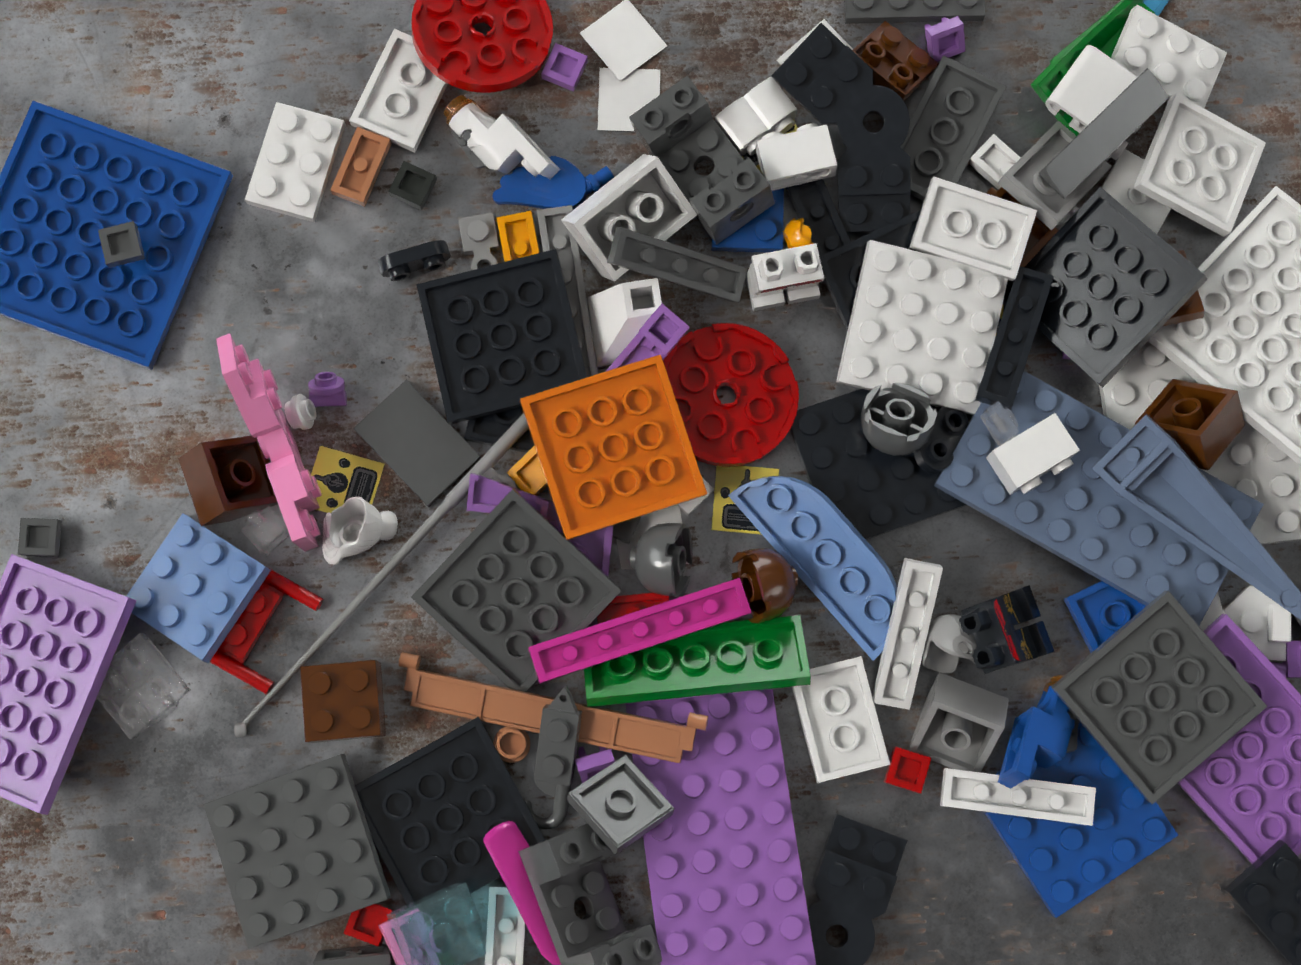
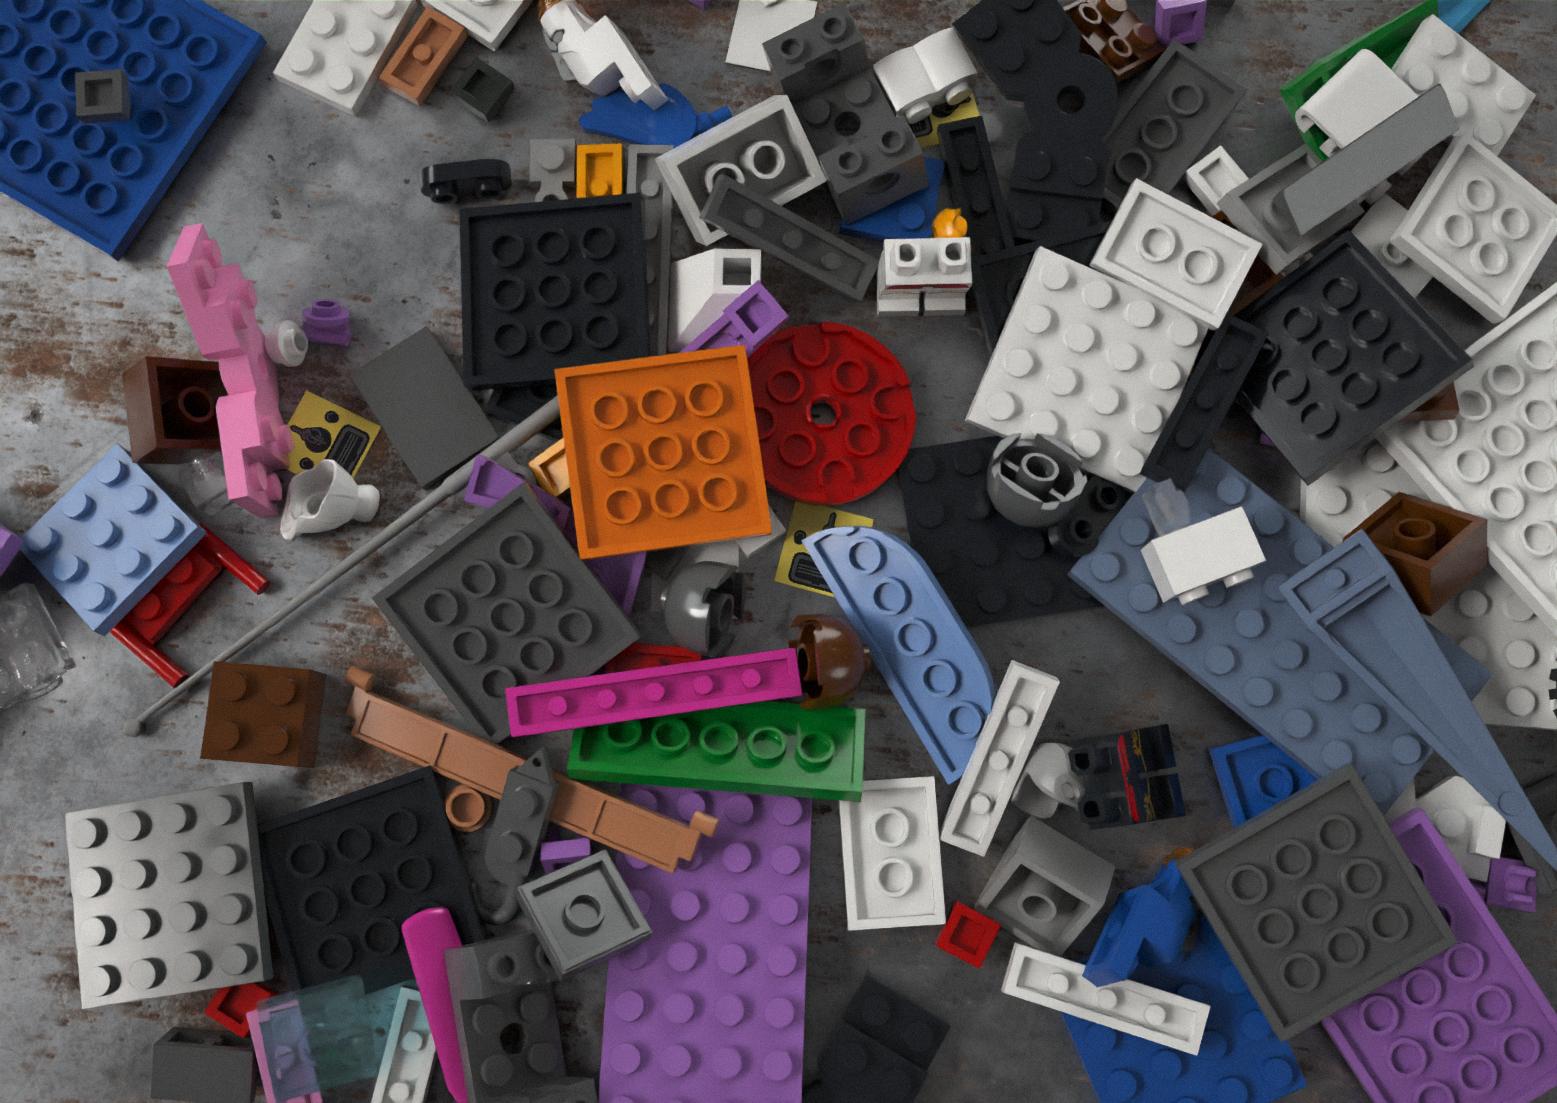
camera: 15 degrees right, 0 degrees up
white brick [756,123,837,191] -> none

